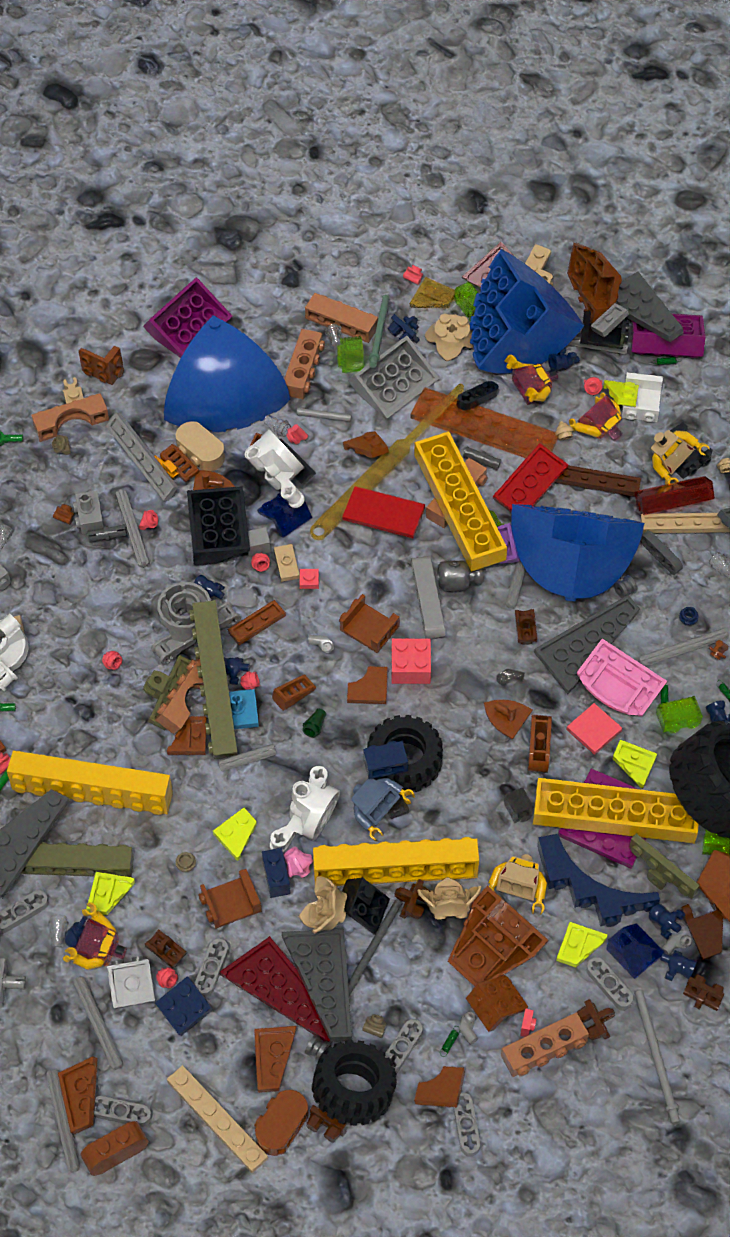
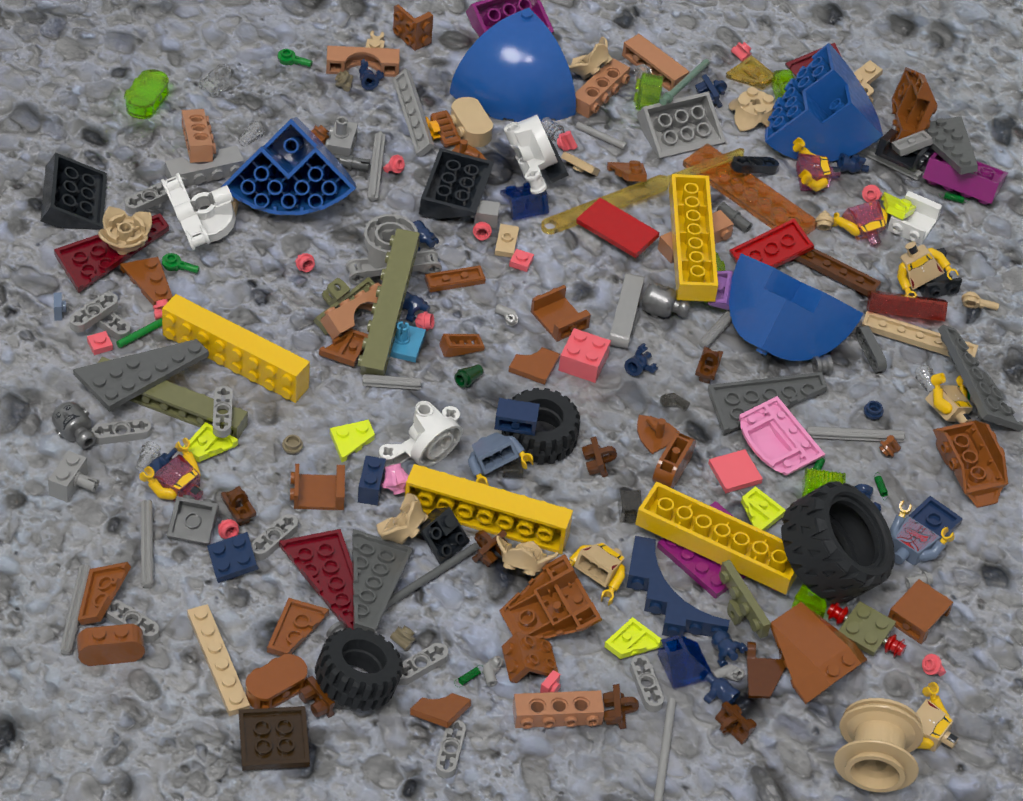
camera: 15 degrees right, 10 degrees down
none -> light grey beam [213,386,233,438]
none -> blue brick [221,117,356,215]
none -> dark brown plate [239,706,310,771]
none -> dark blue piece [359,59,384,90]
none -> tan plate [561,152,600,176]
none -> tan brick [568,36,612,80]
none -> reddish brown hips [582,436,617,478]
none -> dark blue piece [624,343,658,376]

